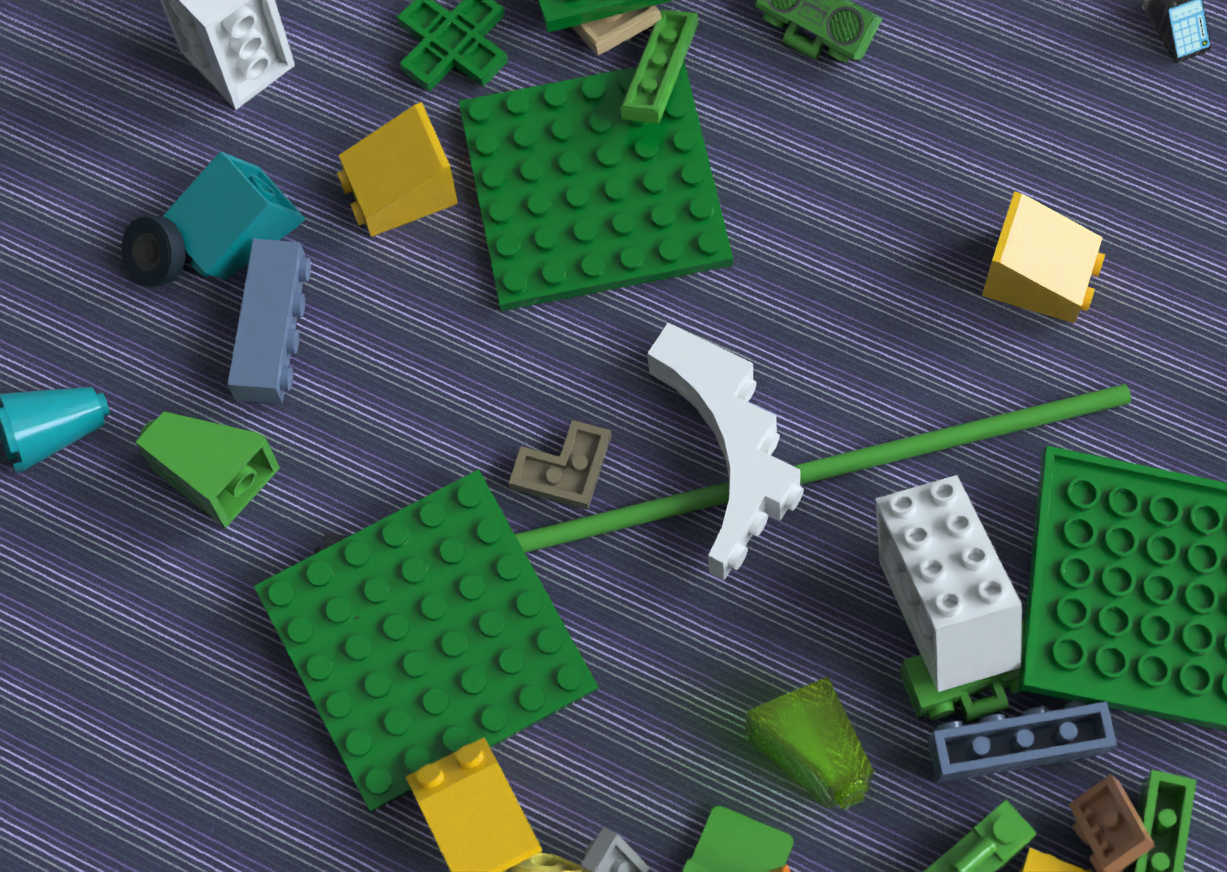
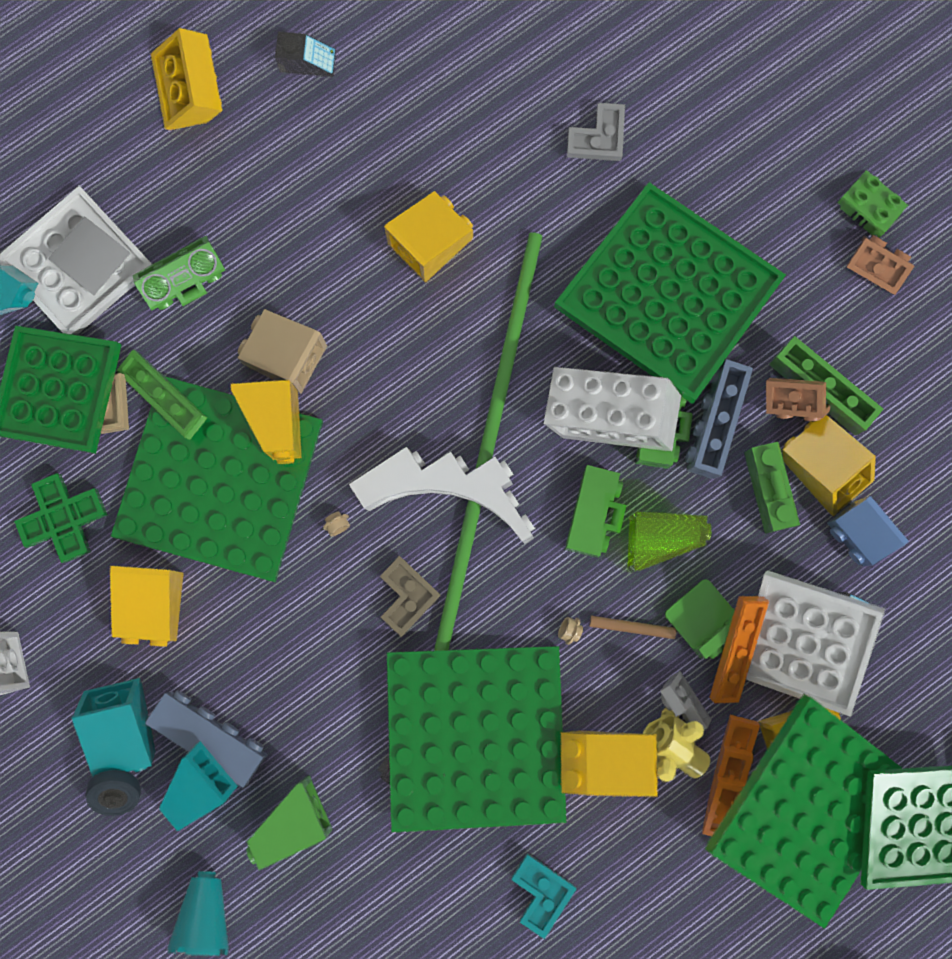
camera: 70 degrees left, 15 degrees up
none -> teal slope [159,741,237,831]
none -> yellow slope [231,380,302,464]
none -> tan slope [238,309,327,394]
none -> tan plate [323,512,350,537]
none -> teal plate [511,853,577,939]
none -> tan plate [558,617,583,645]
none -> bright green piece [565,465,626,558]
none -> medium nougat bar [589,616,676,639]

